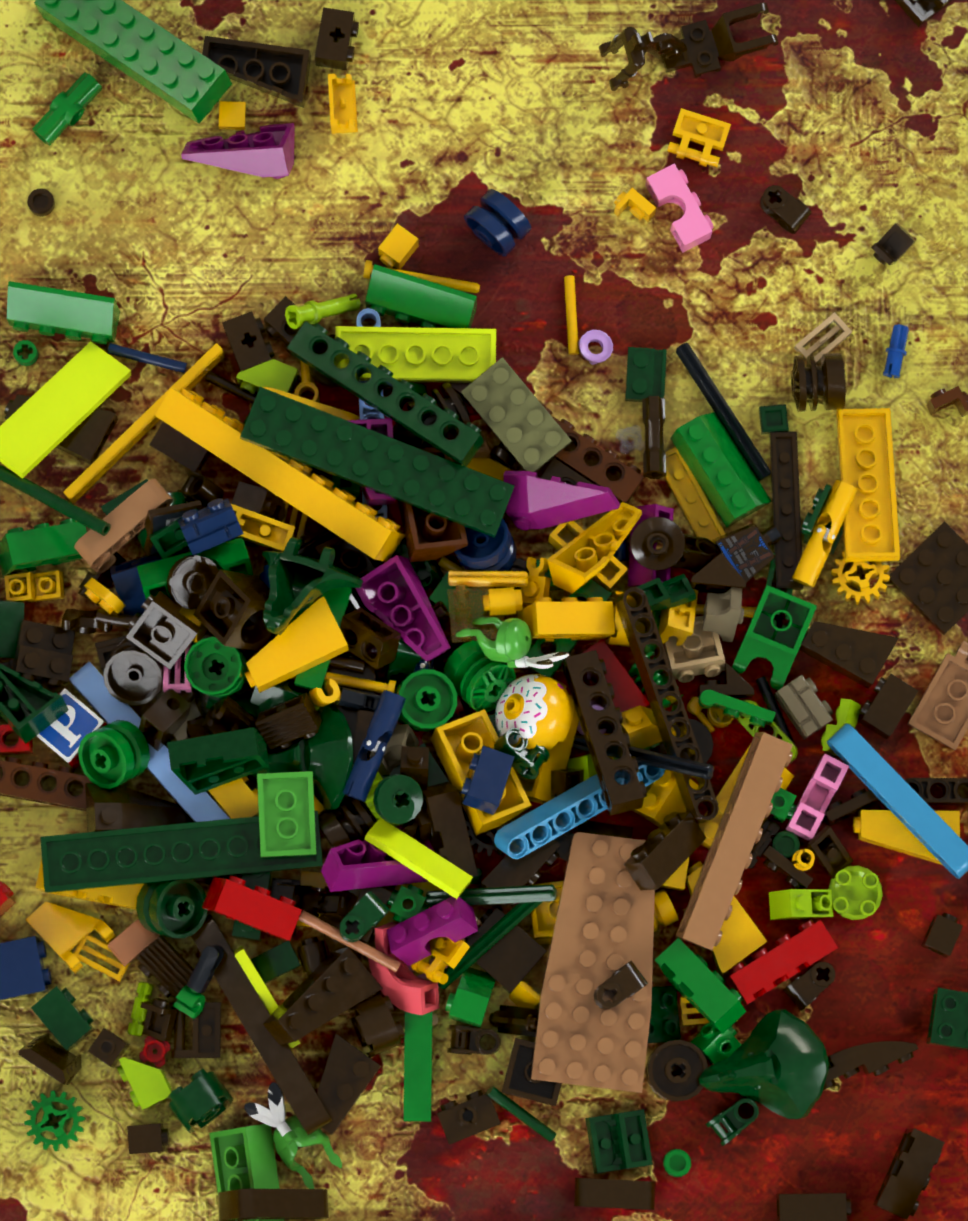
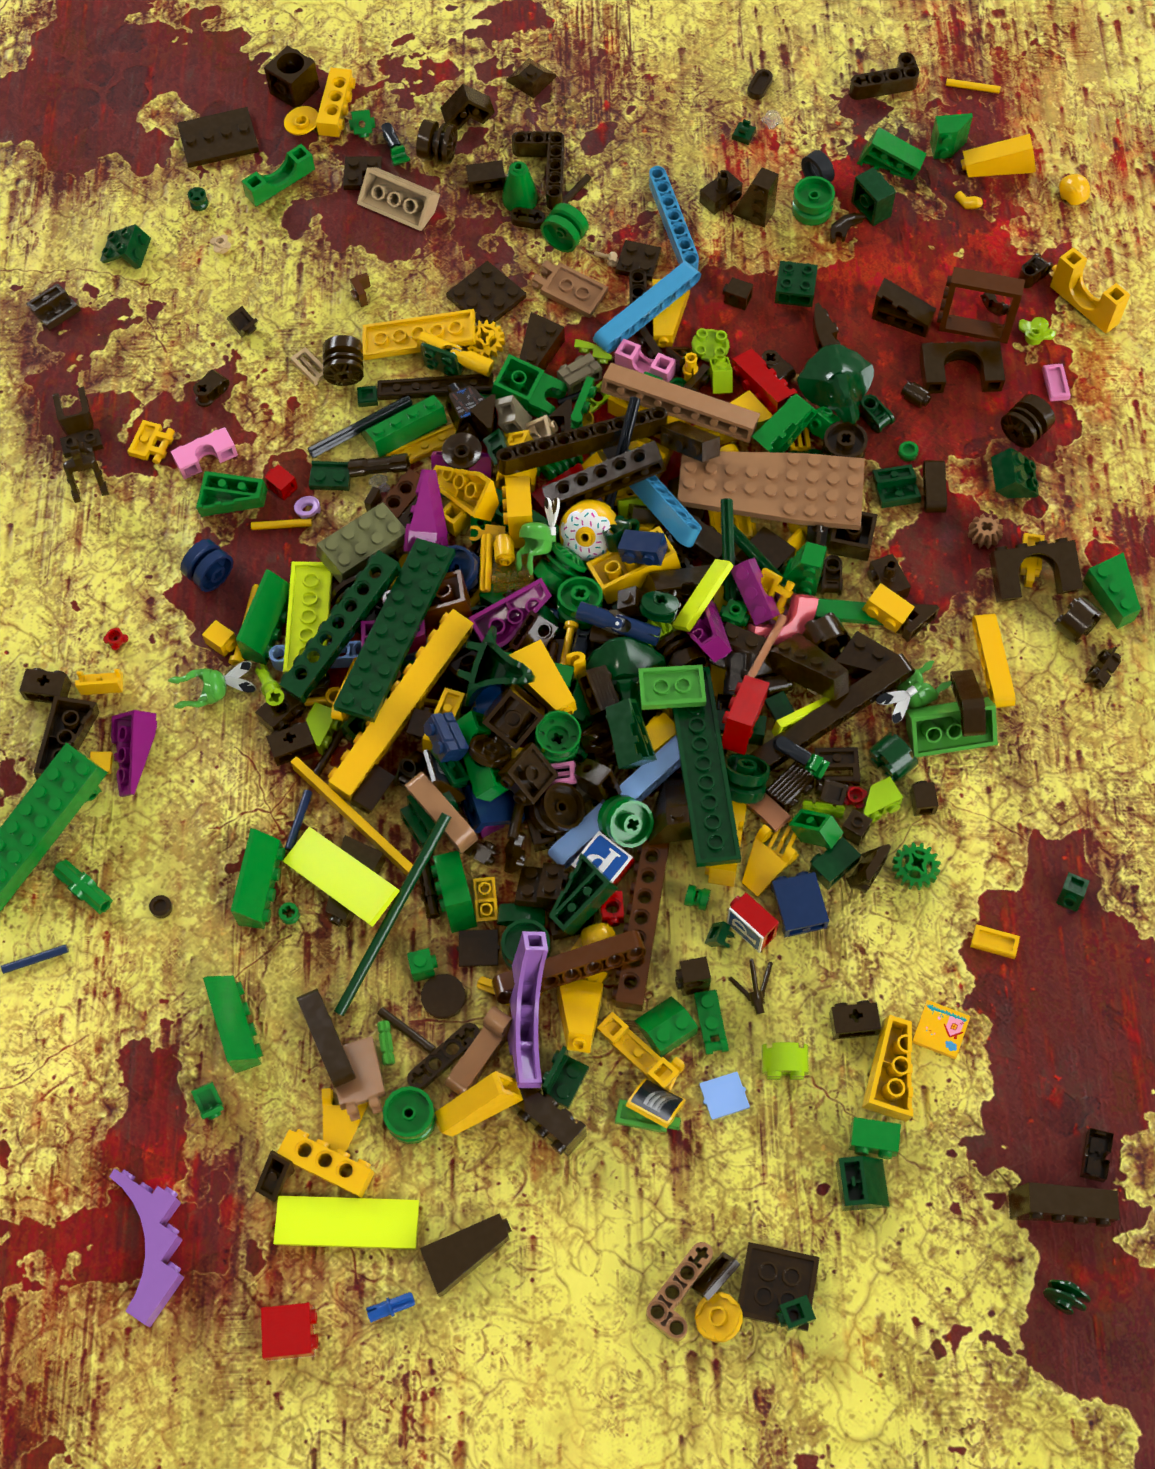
camera: 85 degrees left, 15 degrees down
yellow plate [84,577,125,614] -> none
dark green piece [340,890,390,943] -> none
dark green bar [486,1086,556,1142] -> none
dark brown piece [594,960,648,1009] -> none
yellow bracket [614,188,656,222] -> none
dark brown brick [859,674,918,740] -> none
blue axle [883,324,909,378] -> none
none -> red plate [103,628,128,650]
none -> bright green hair [168,661,256,709]
none -> green wedge [196,471,268,517]
none -> red brick [264,464,298,501]
none -> dark brown tile [364,486,382,512]
none -> dark brown pin [415,855,440,919]
none -> green wheel [684,884,711,911]
none -> green brick [789,809,844,849]
none -> yellow brick [862,583,914,633]
none -> dark brown brick [901,381,932,408]
none -> dark brown slope [902,604,939,642]

